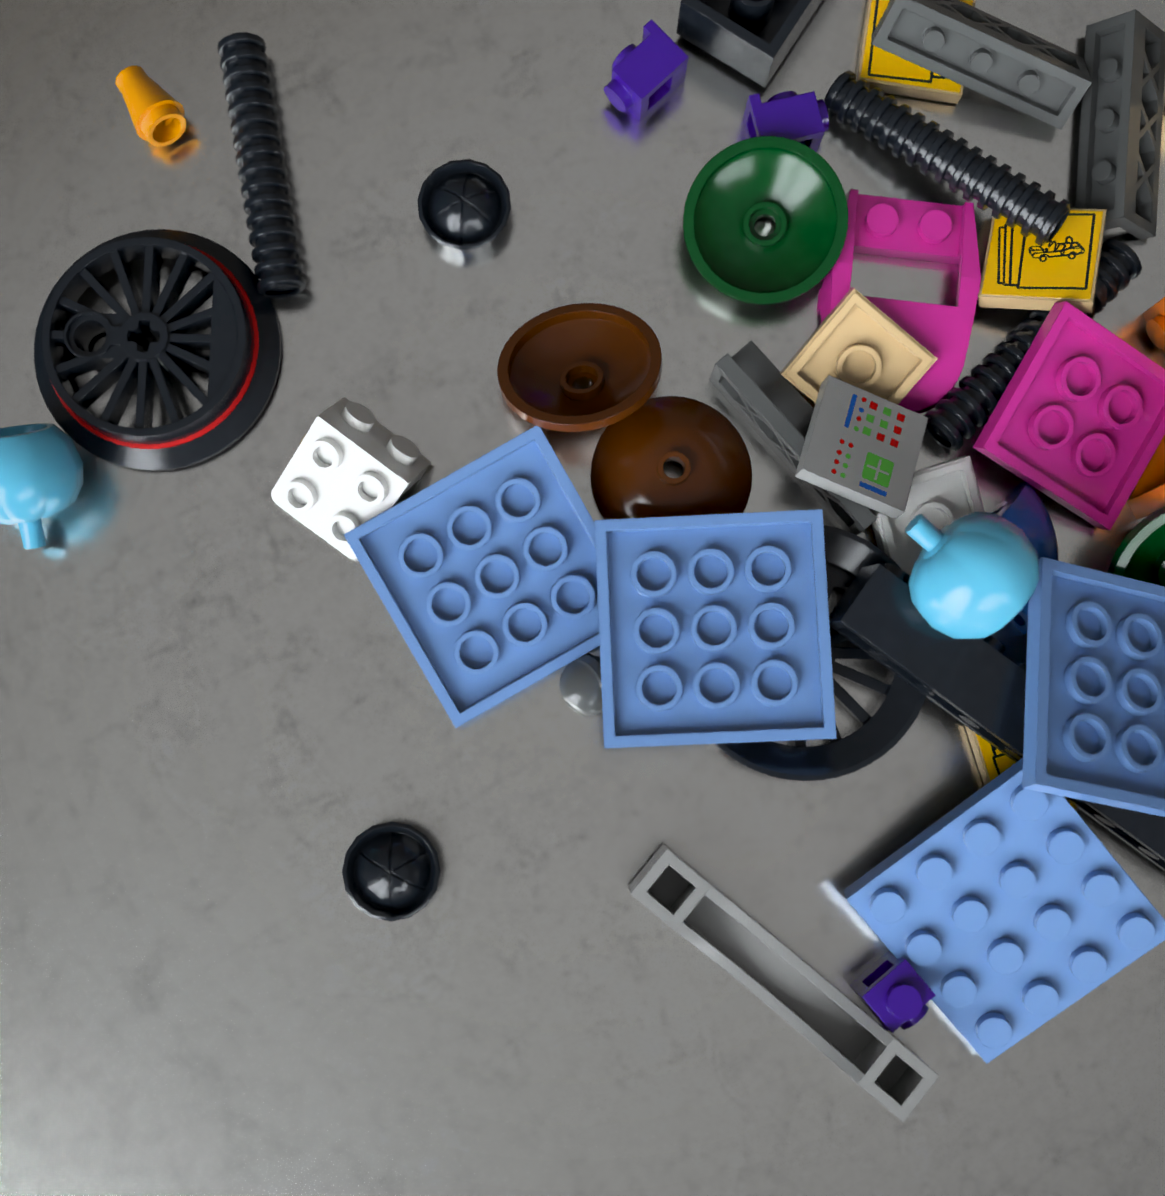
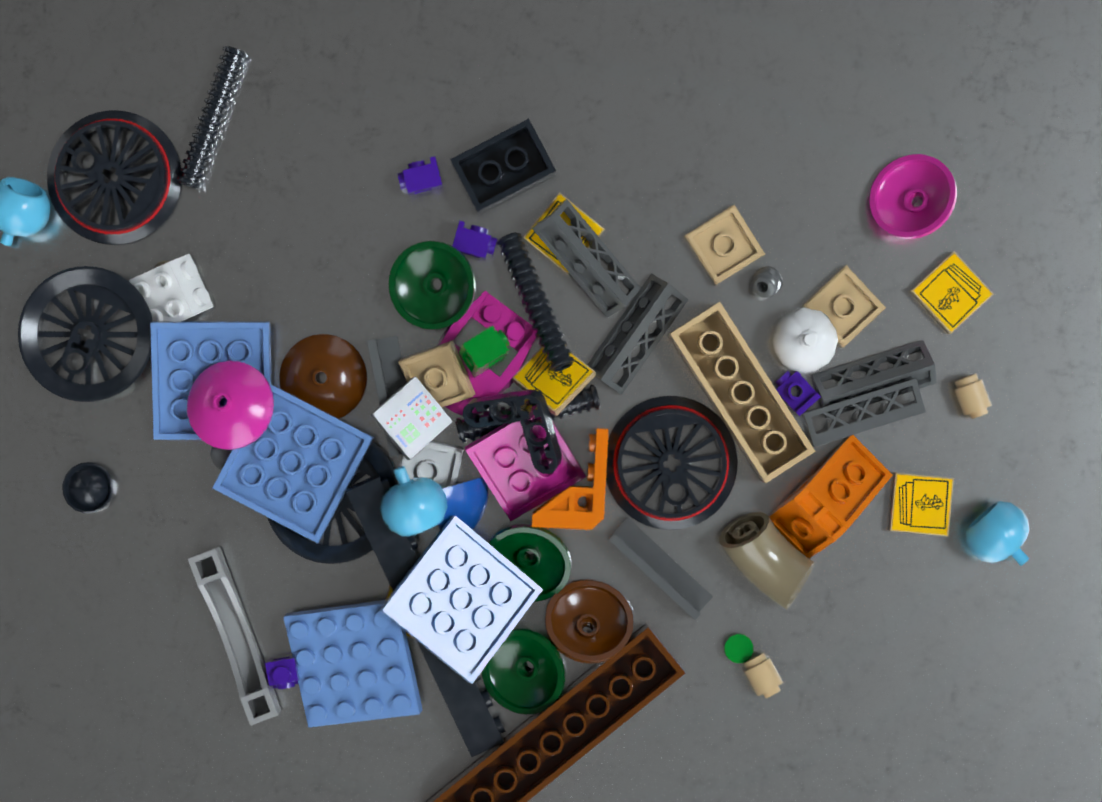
camera: 30 degrees right, 5 degrees up
light orange cone [116,65,186,147] -> none
black hat [417,159,511,250] -> none
reddish brown dish [497,303,663,432] -> none
none -> black piece [18,266,153,402]
none -> dark pink dish [187,361,274,450]
none -> green brick [459,325,510,378]
none -> black beam [463,389,562,474]

